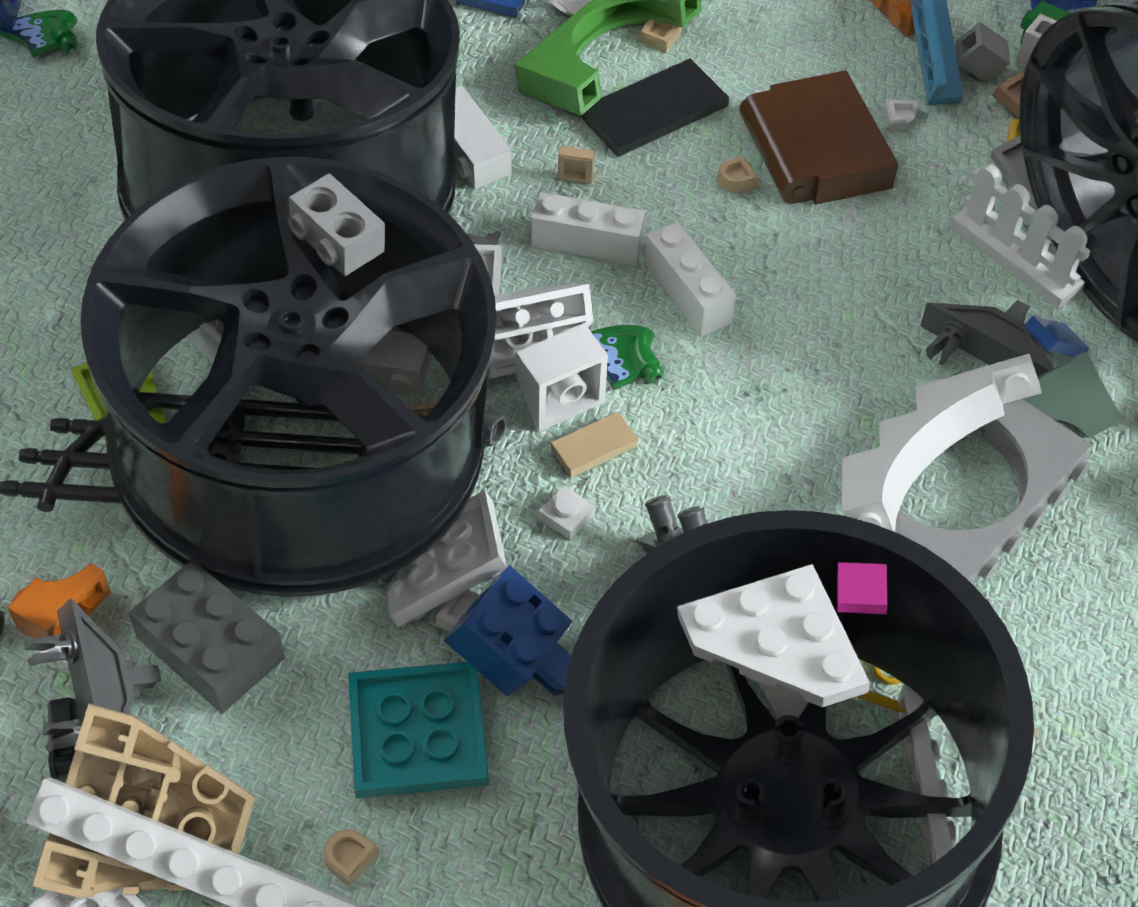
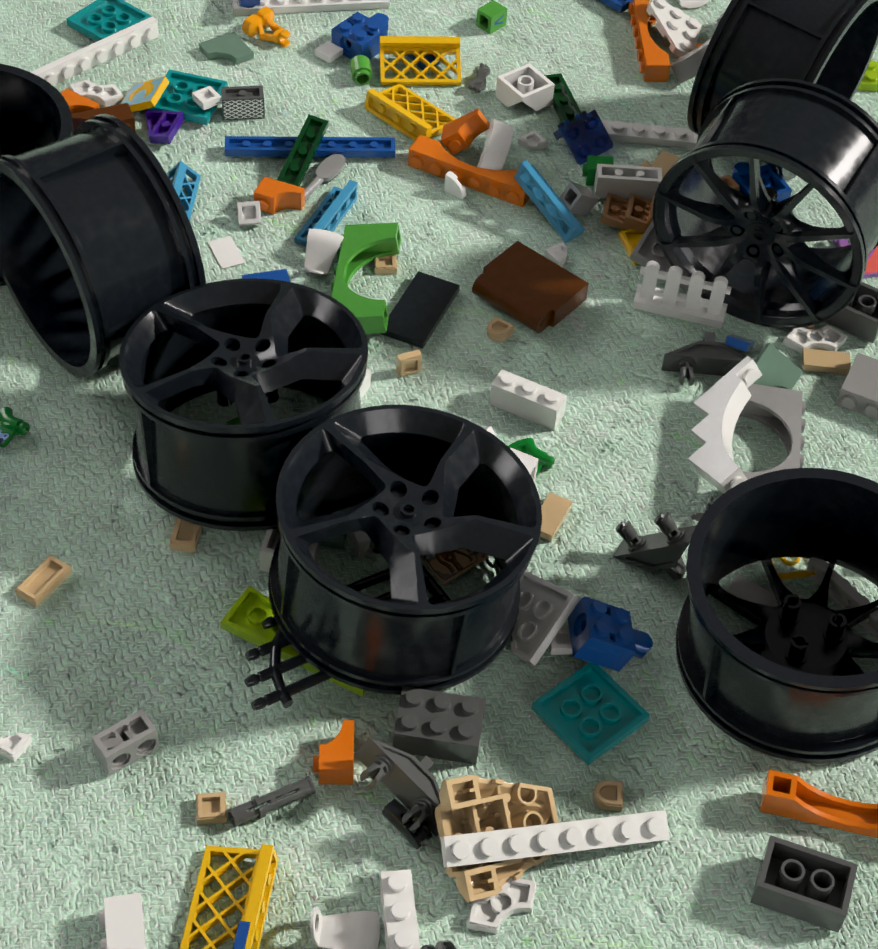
camera: 35 degrees left, 5 degrees down
light grey brick [288,173,385,276] -> none
white brick [531,192,646,266] -> none
white plate [539,485,595,541] -> none
white plate [677,564,870,707] -> none
dark pink tile [837,563,887,614] -> none

